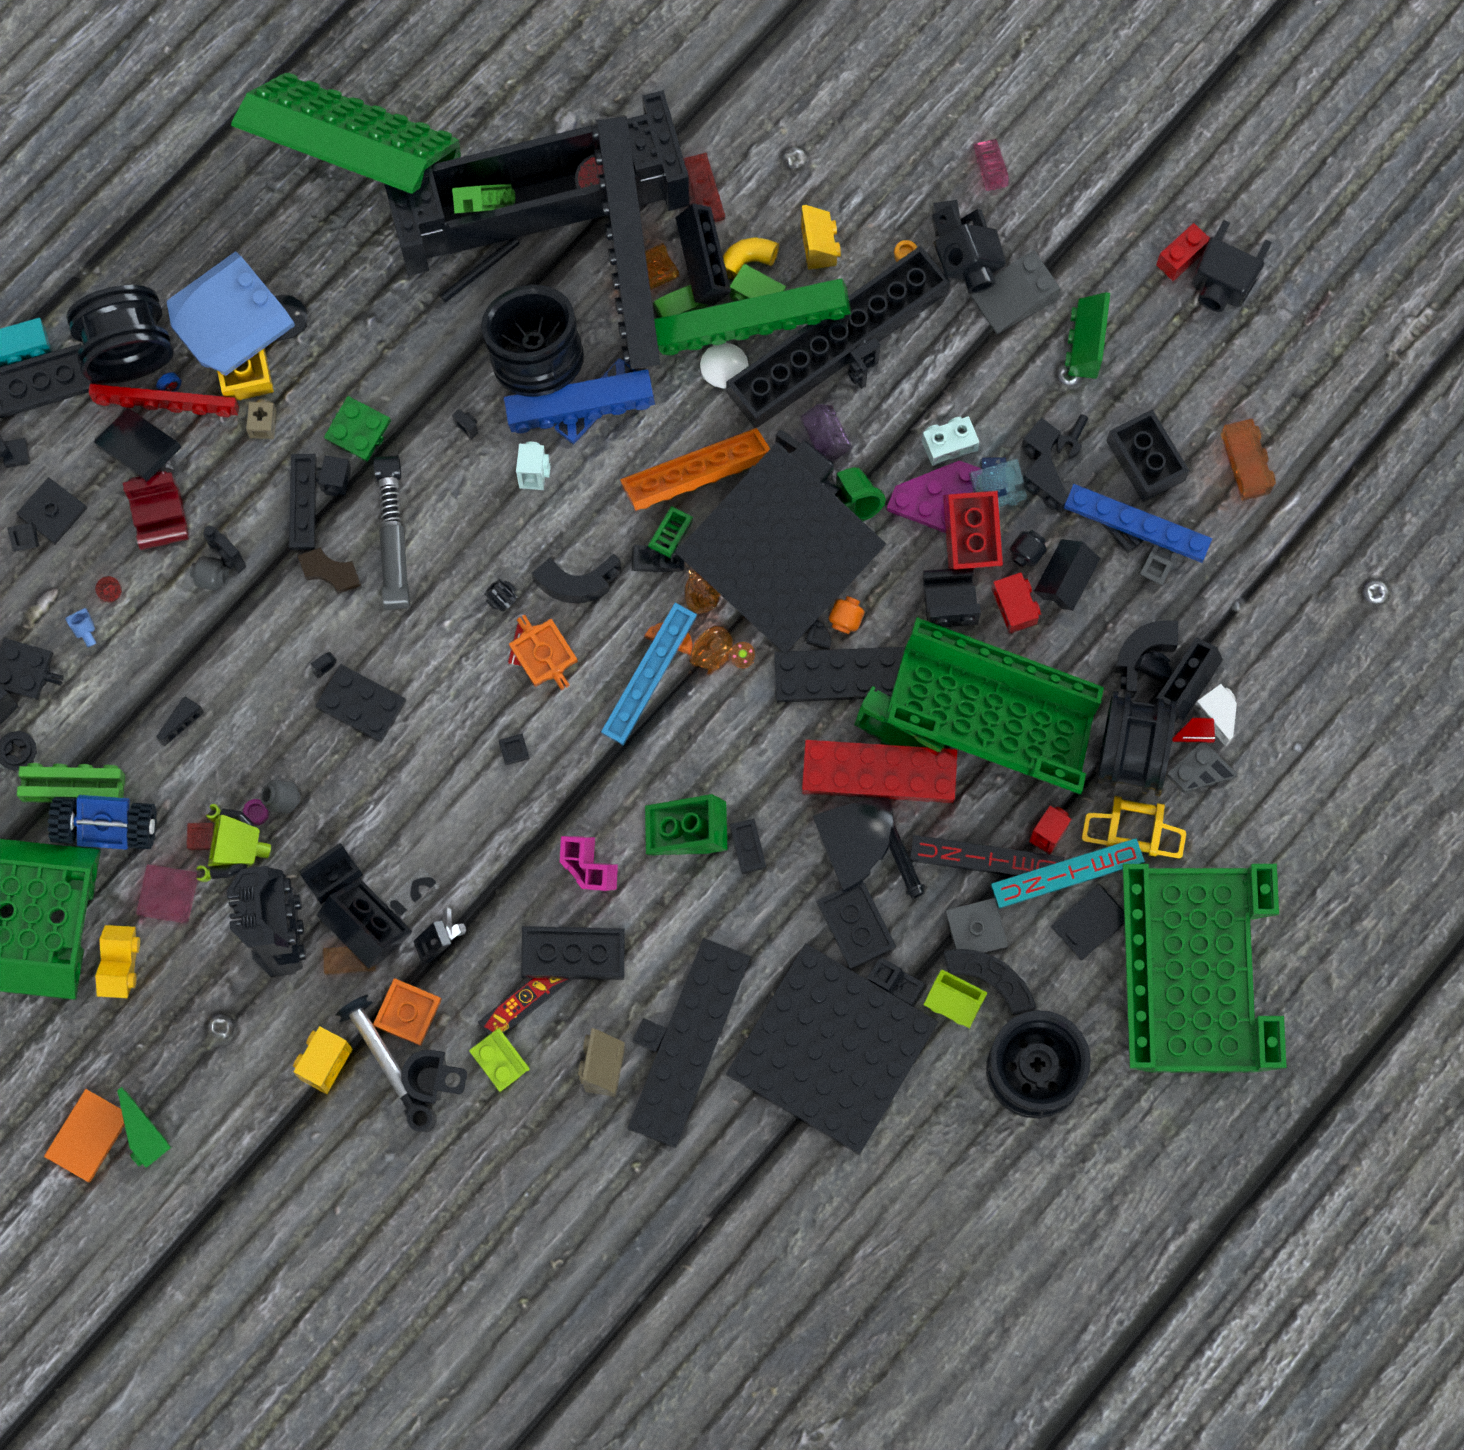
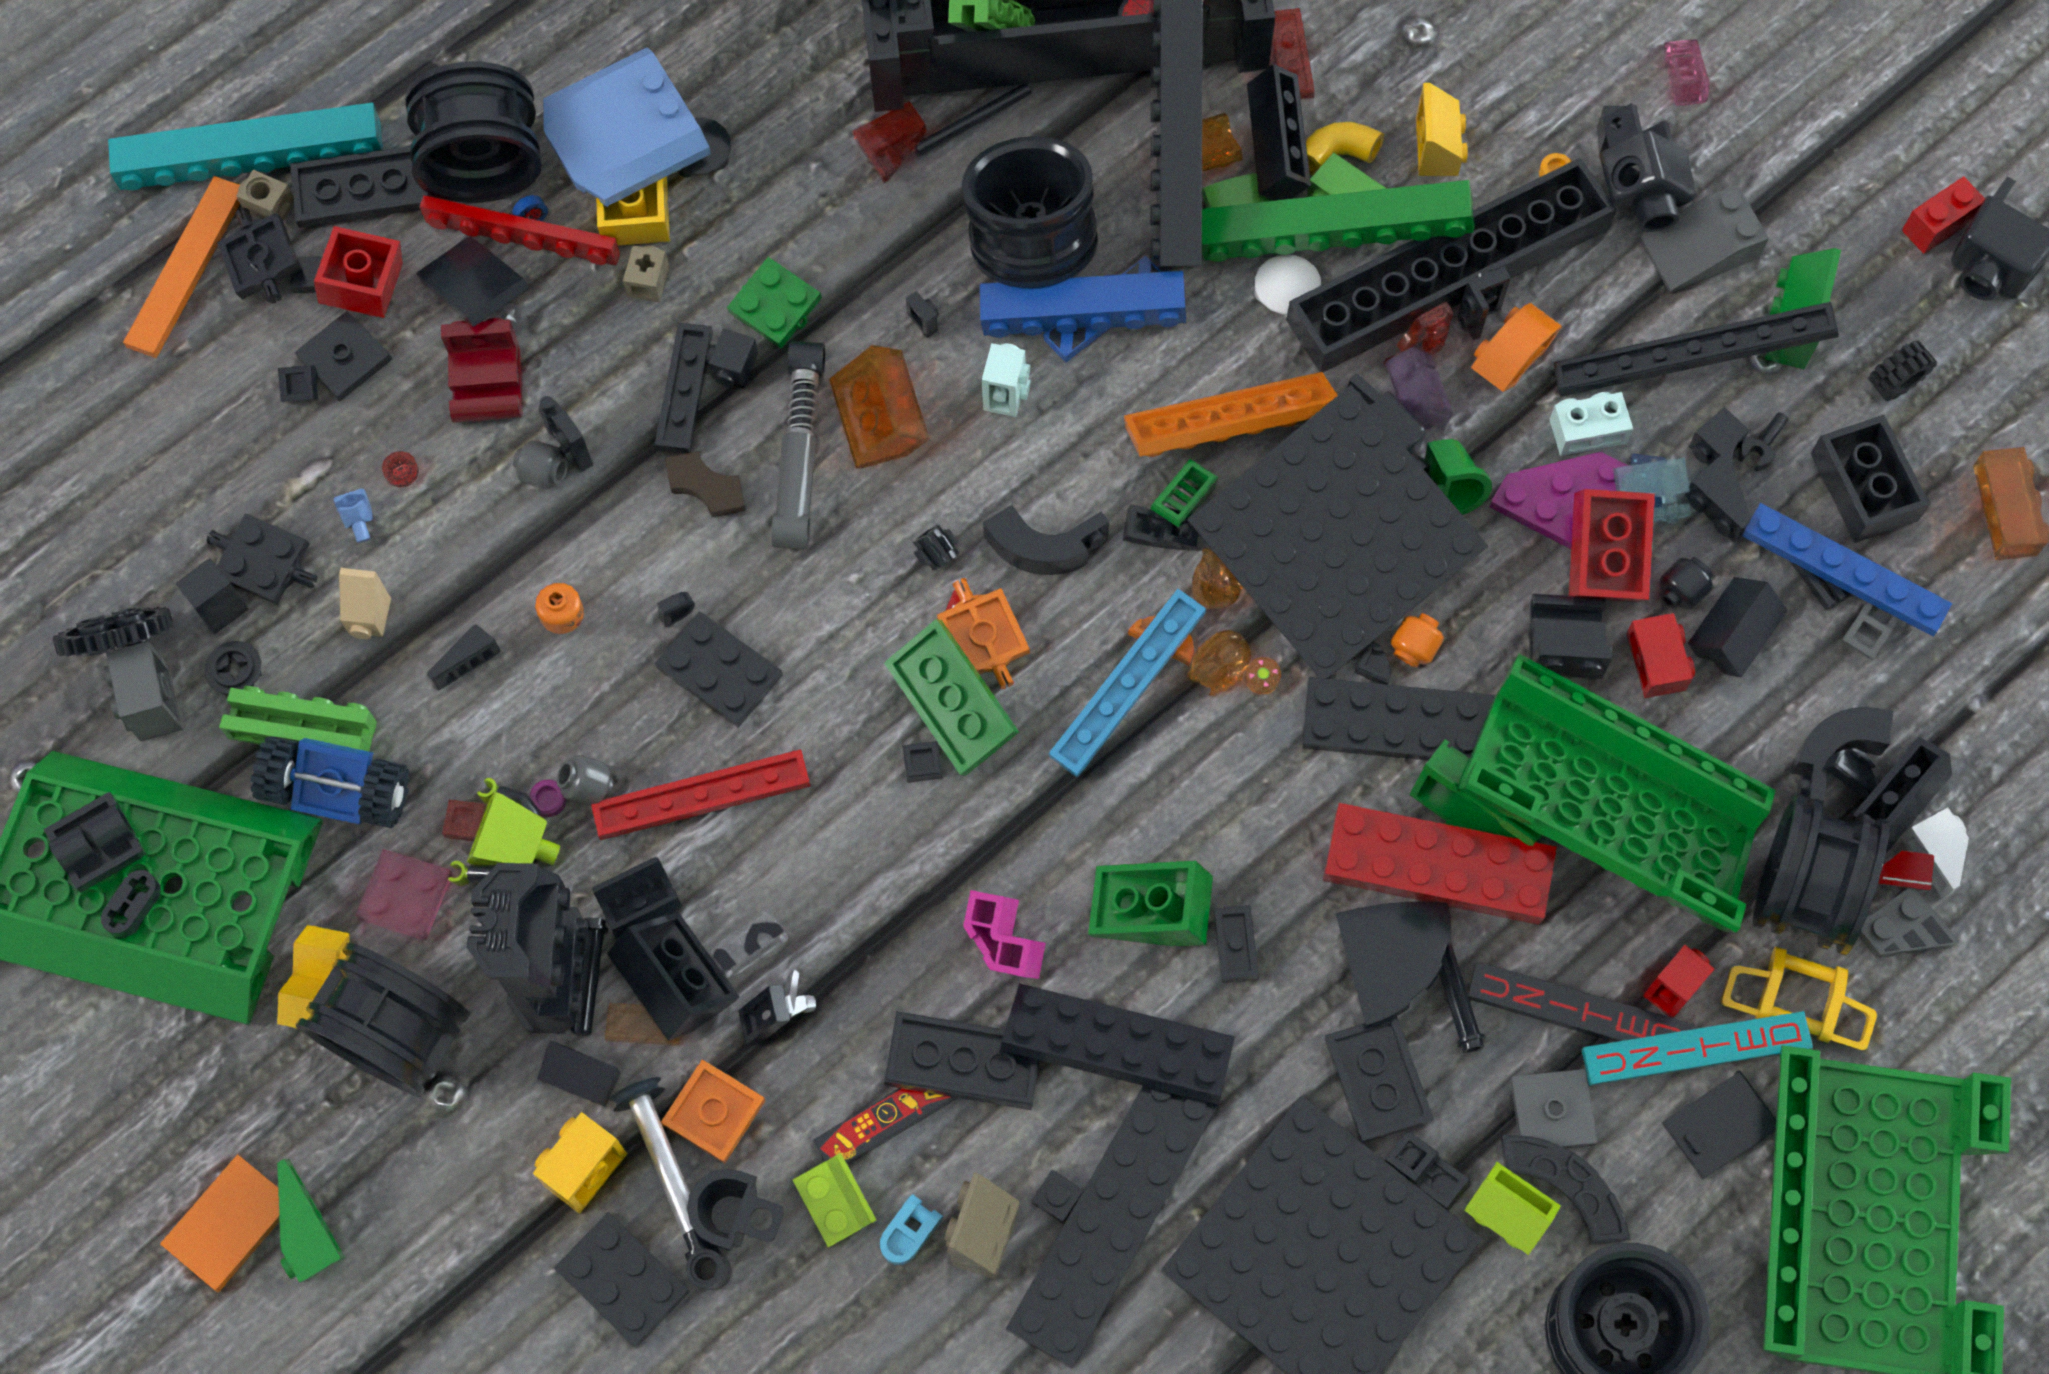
camera: 10 degrees right, 5 degrees down
none -> black wheel [296,943,471,1097]
none -> red brick [314,226,403,318]
none -> tan slope [339,568,391,639]
none -> orange head [535,583,584,634]
none -> black slope [537,1041,621,1107]
none -> black plate [554,1212,690,1348]
none -> black axle [570,917,609,1036]
none -> red plate [591,749,811,841]
none -> clear orange slope [829,345,930,469]
none -> clear red wing [852,101,927,183]
none -> medium azure plate [880,1194,944,1265]
none -> green plate [884,619,1019,776]
none -> black plate [1000,983,1235,1105]
none -> clear red wing [1383,302,1454,374]
none -> orange brick [1471,303,1562,392]
none -> black tile [1553,302,1839,397]
none -> black tyre [1868,340,1937,401]

